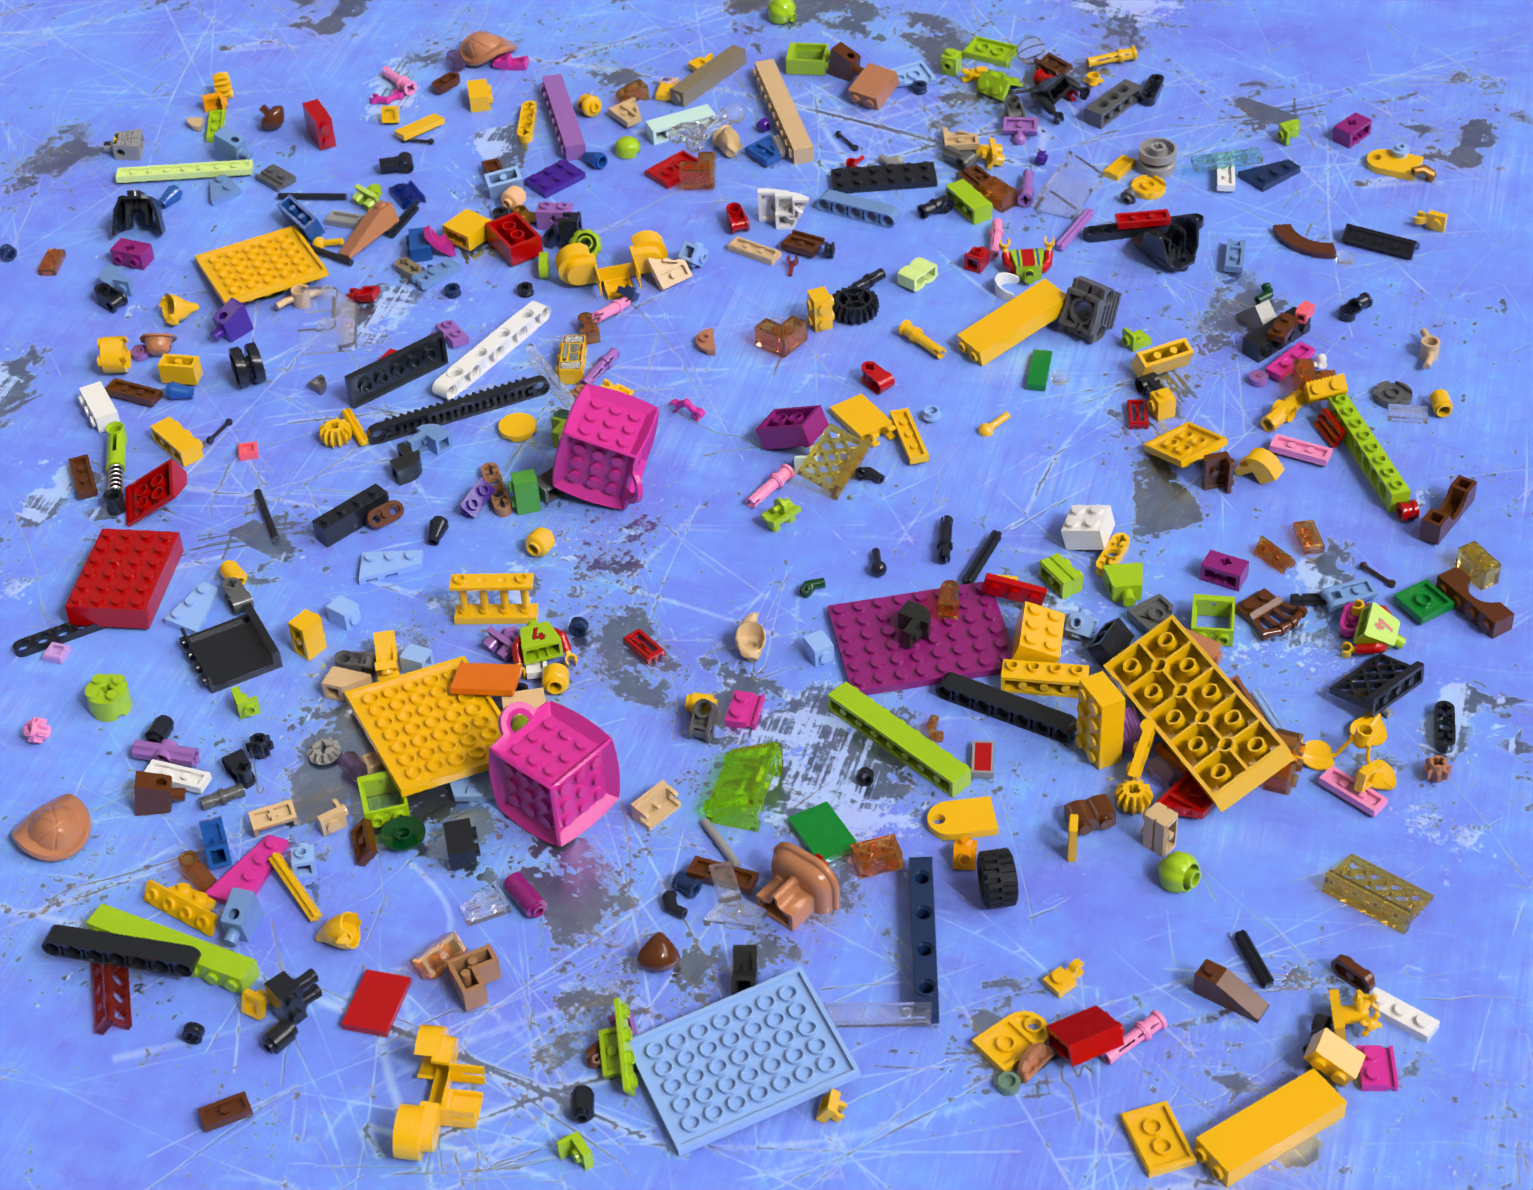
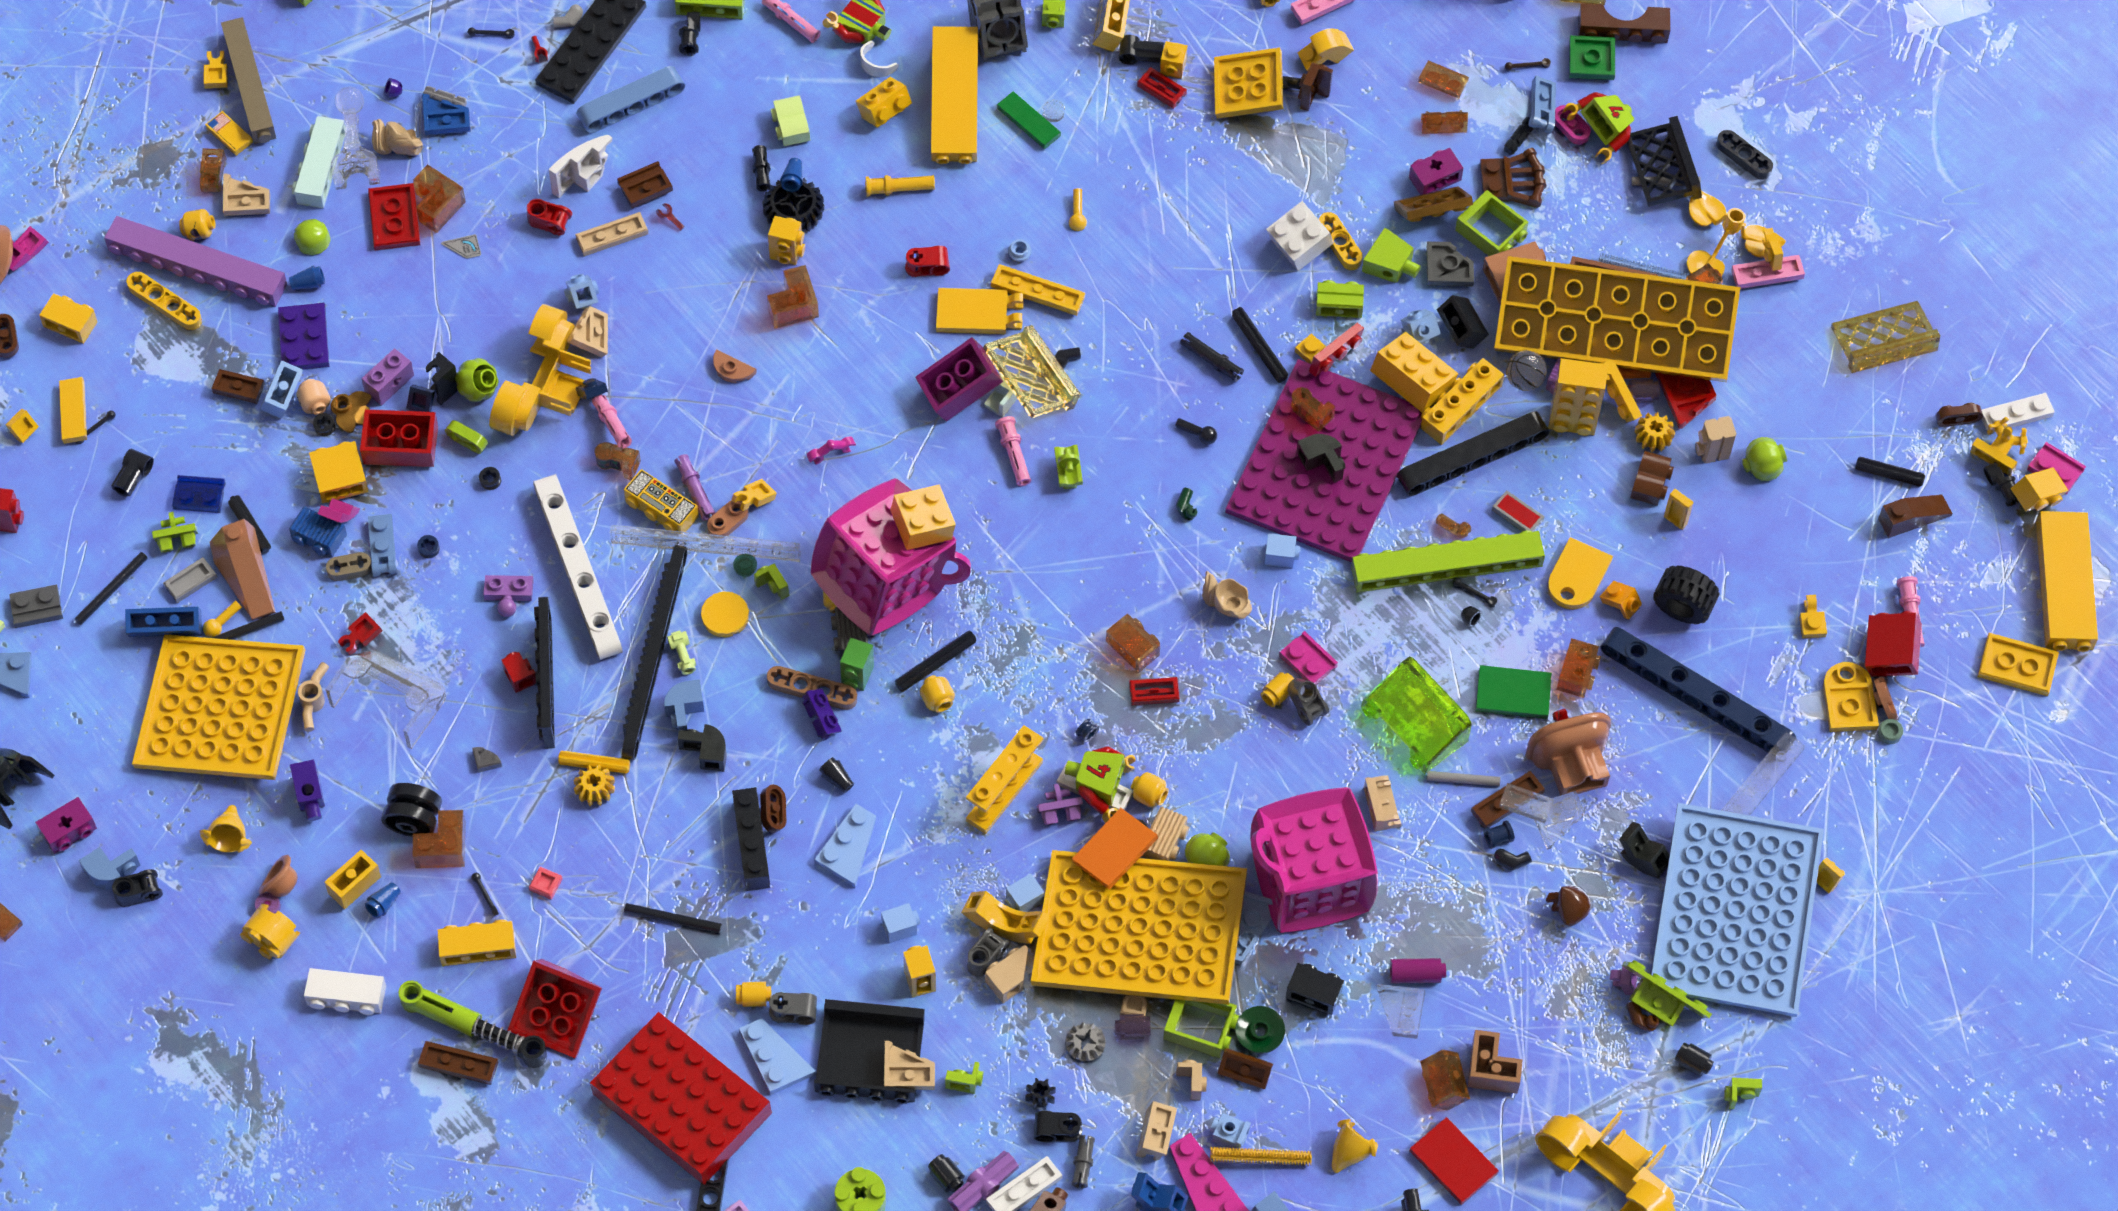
camera: 60 degrees left, 20 degrees up
reddish brown plate [105,378,163,407] -> none
tan brick [752,59,814,165] -> none
black bush [824,242,835,258] -> none
red brick [964,246,990,274] -> none
nougat gear [1422,755,1452,783] -> none
none -> clear orange brick [412,810,466,868]
none -> light grey sticker [441,234,481,258]
none -> yellowish green bar [667,630,696,675]
none -> blue cone [780,158,803,192]
none -> yellow brick [856,76,912,128]
none -> tan wing [884,1041,935,1090]
none -> yellow brick [890,484,956,550]
none -> black axle [895,630,976,692]
none -> clear orange brick [1106,613,1160,673]
none -> pearl gold plate [1394,186,1473,222]
none -> black hinge [1452,577,1497,607]

